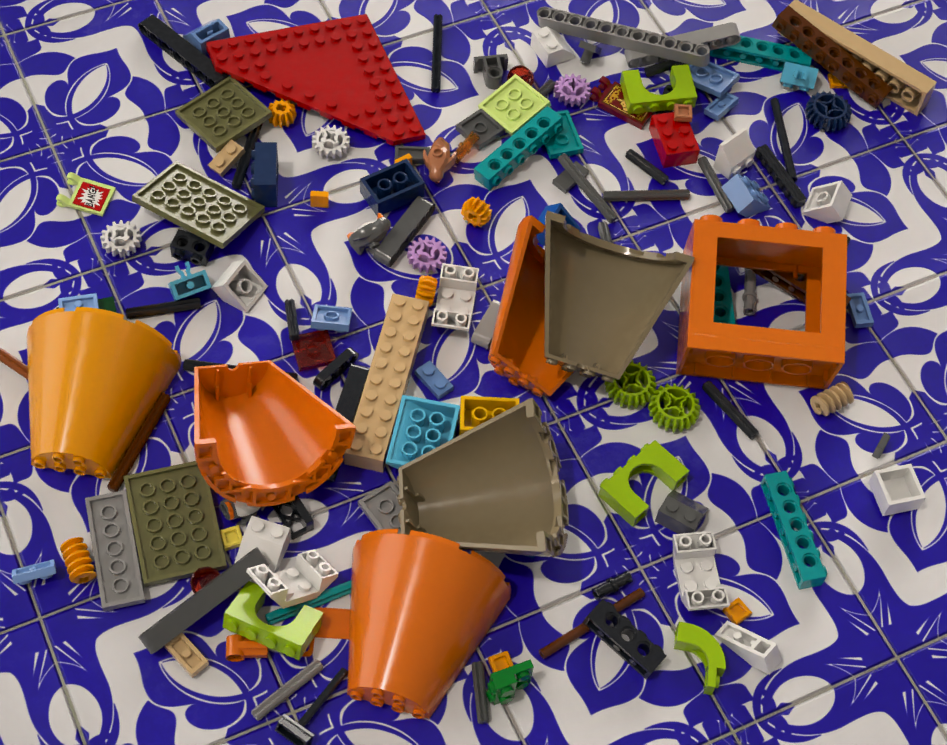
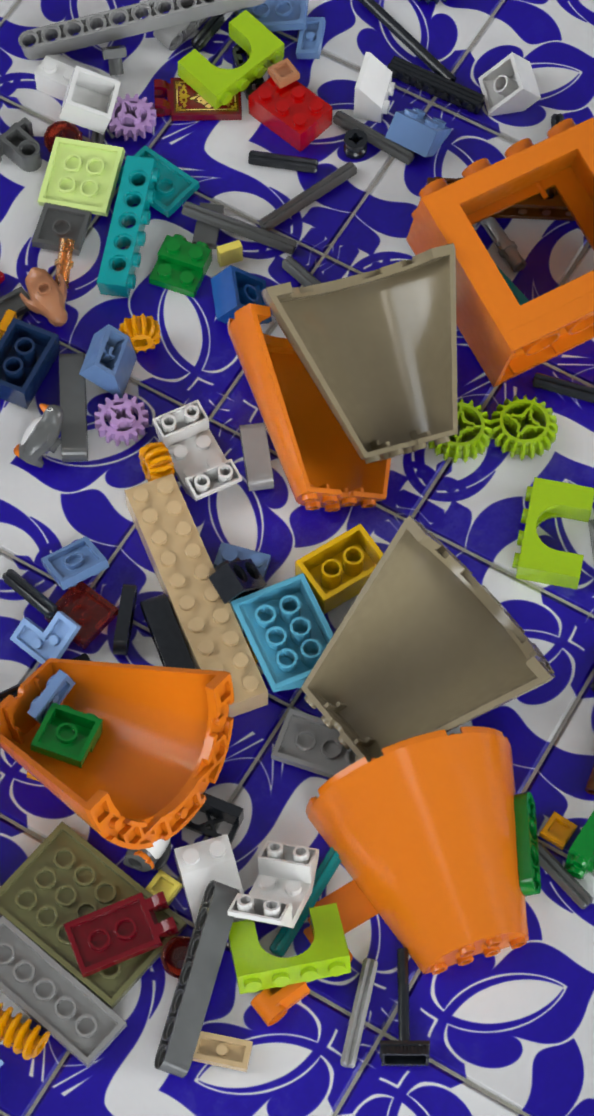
camera: 30 degrees left, 5 degrees up
none -> light blue plate [10,611,82,664]
none -> medium blue plate [27,669,76,724]
none -> green plate [30,702,103,768]
none -> white piece [59,65,121,134]
none -> dark red tile [63,891,179,978]
none -> medium blue slope [79,324,137,398]
none -> green plate [149,234,212,298]
none -> black brick [208,558,267,604]
none -> light yellow tile [217,240,243,267]
none -> black wheel [344,129,368,159]
none -> green beam [514,792,541,896]

